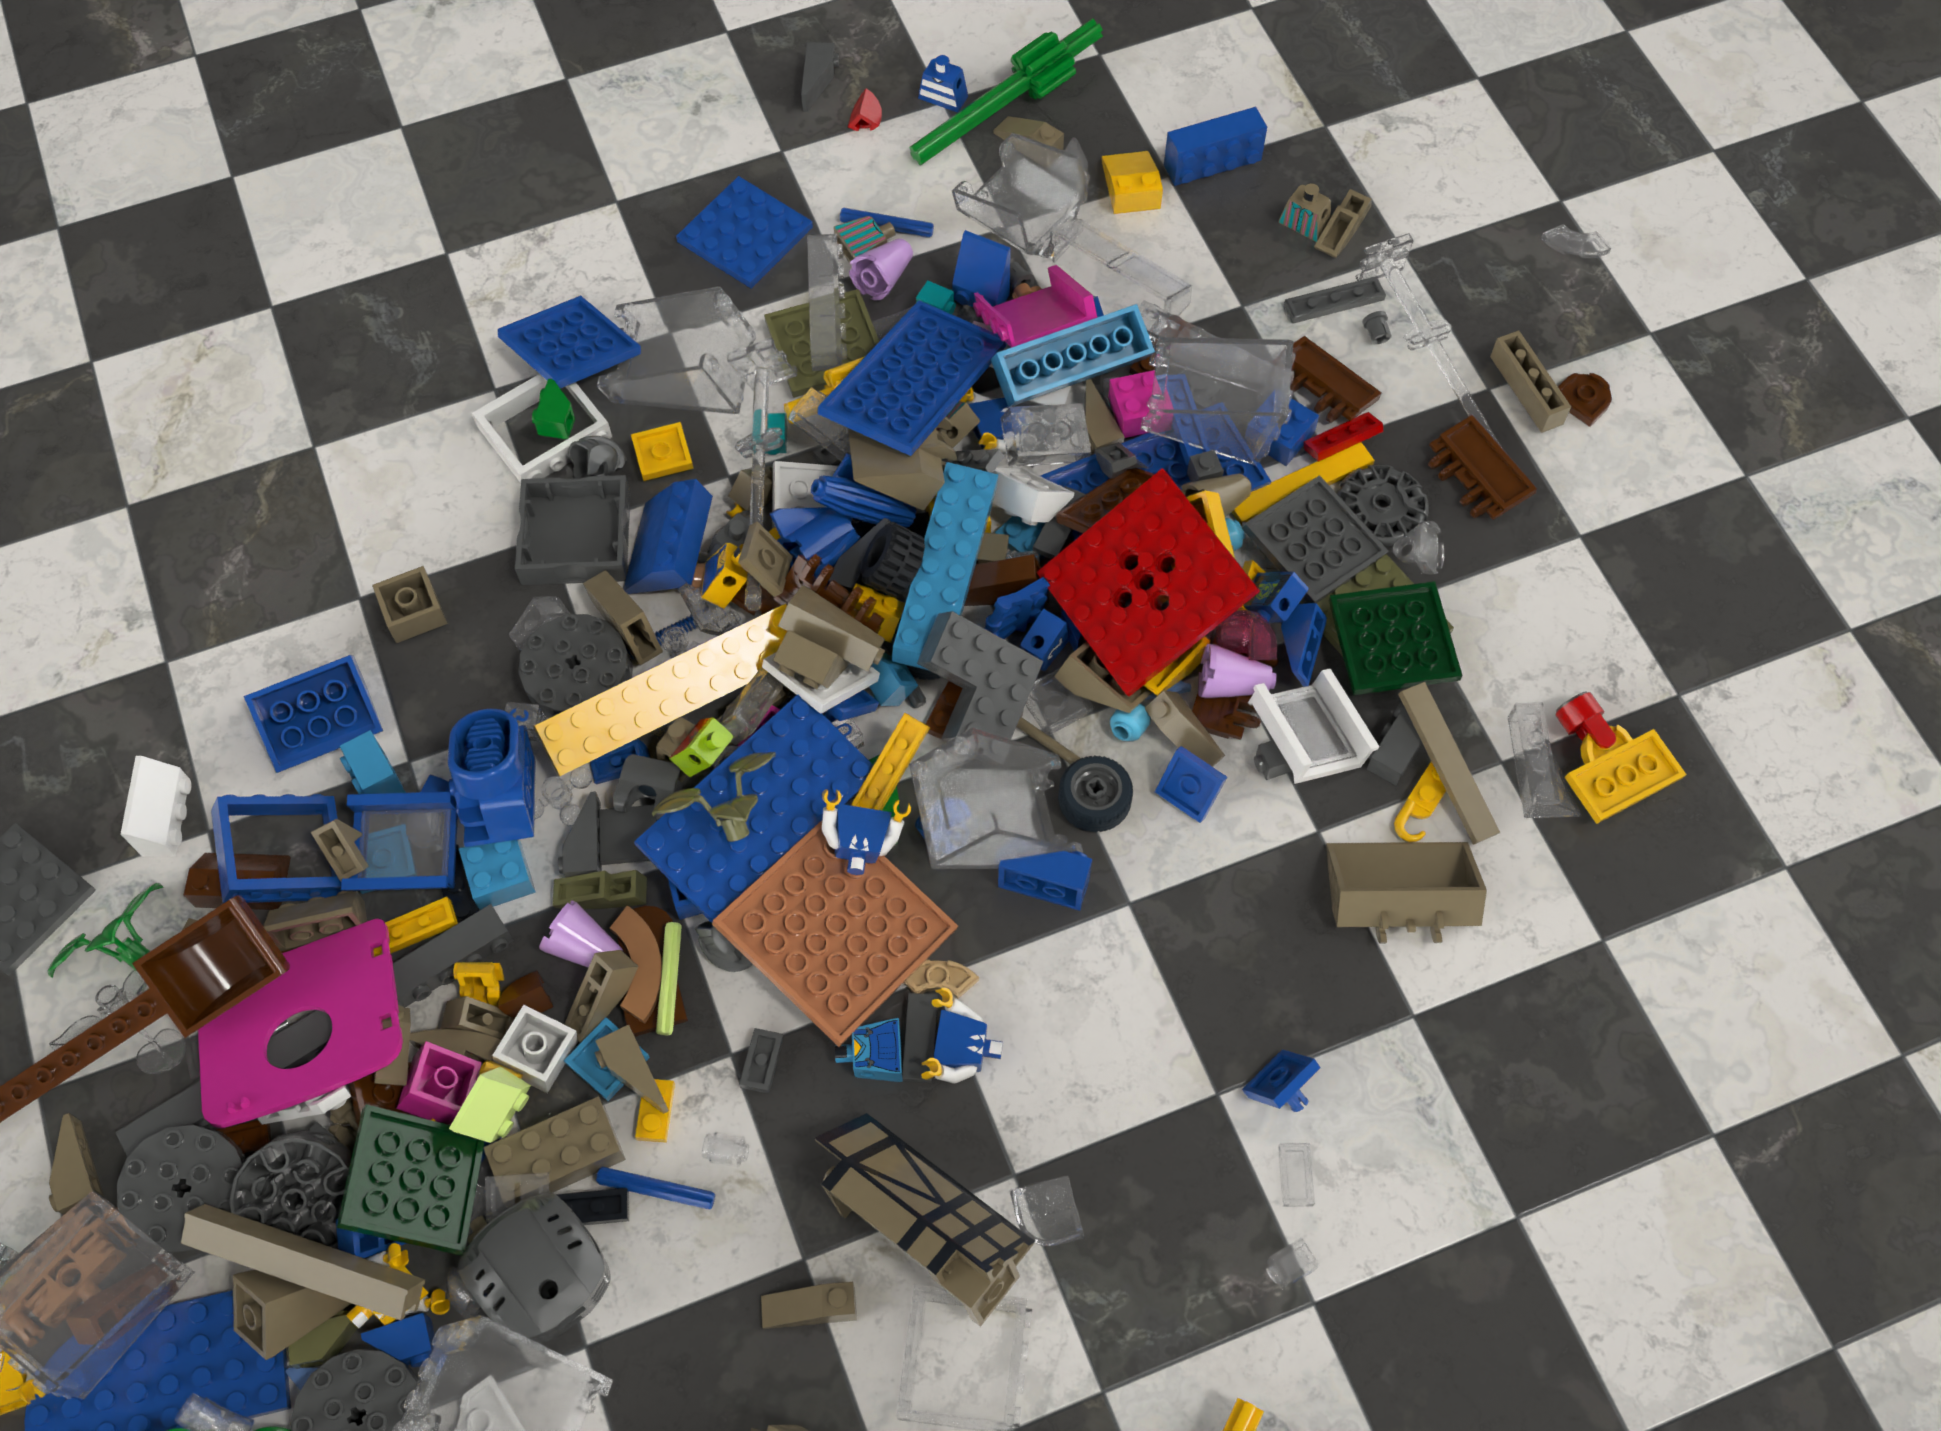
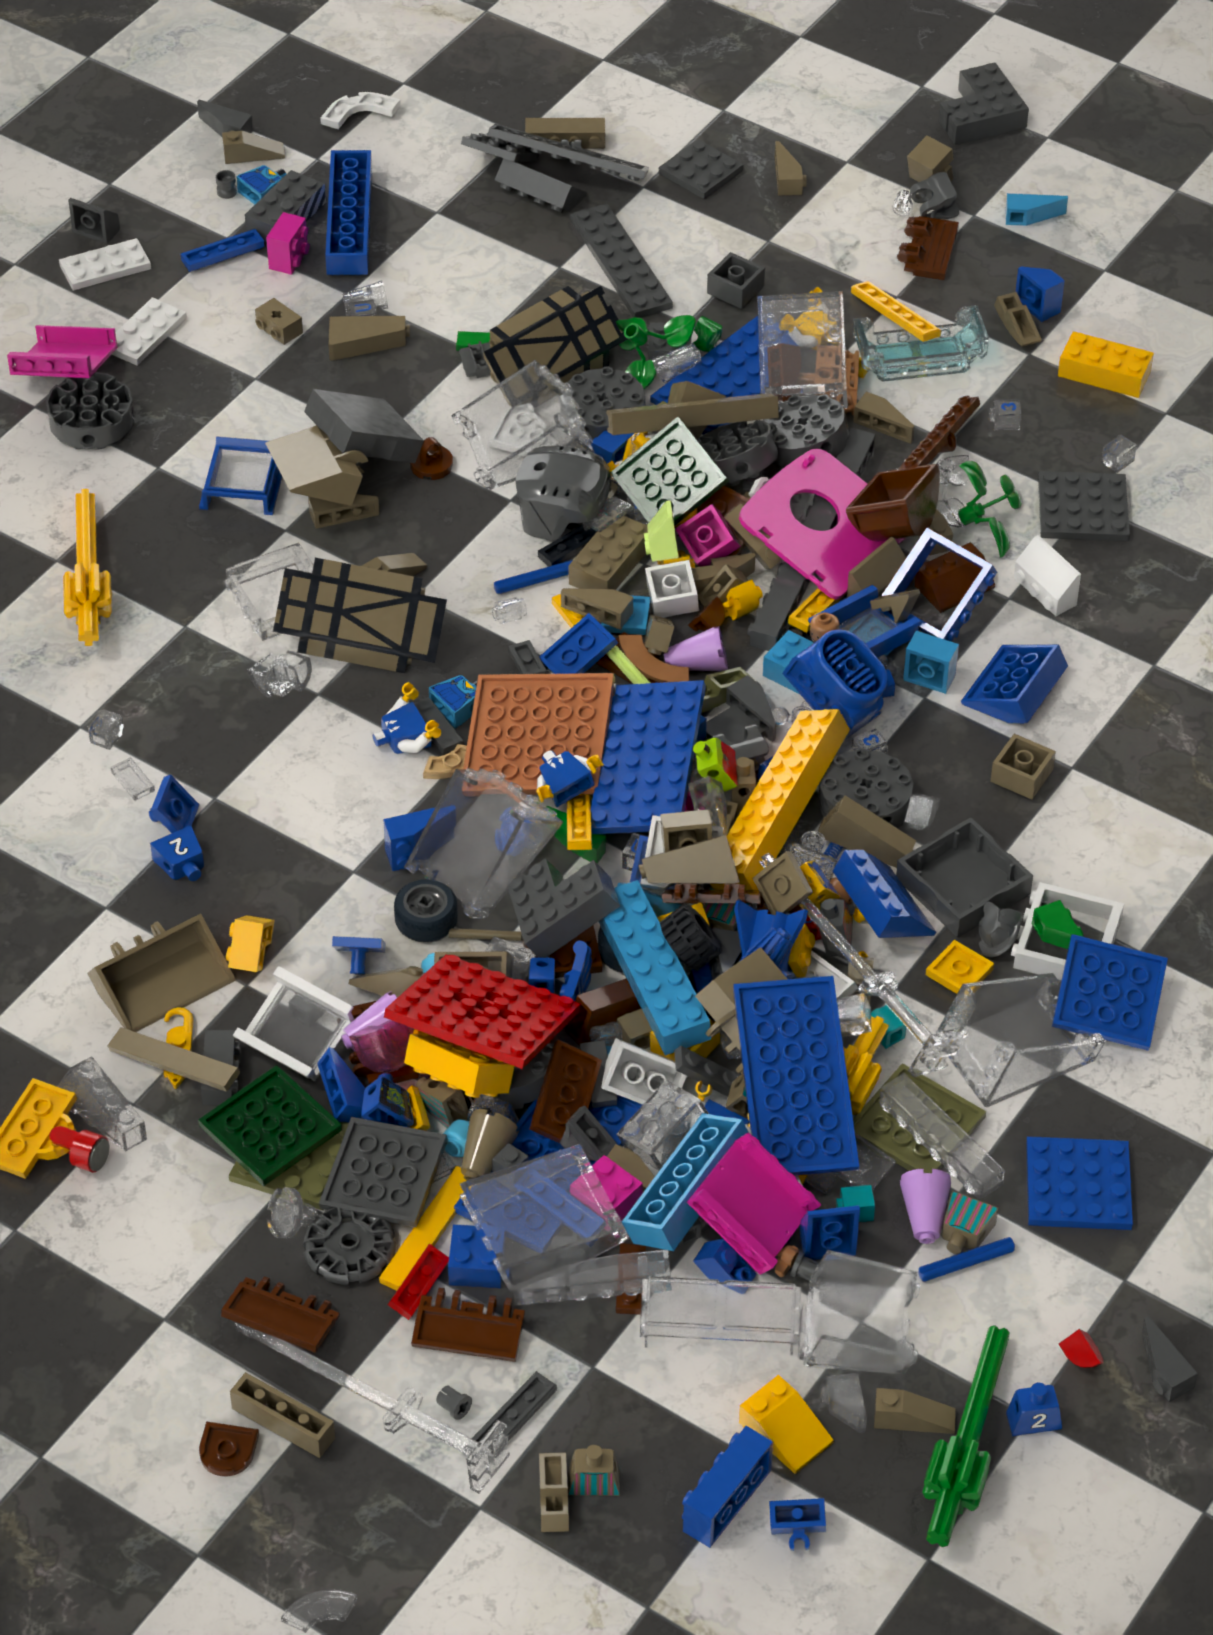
camera: 145 degrees right, 15 degrees down
olive plant [652,751,776,842] -> none
none -> blue torso [150,825,204,881]
none -> yellow brick [226,915,274,972]
none -> blue plate [539,613,618,674]
none -> blue brick [769,1498,826,1551]
none -> medium nougat head [810,612,840,643]

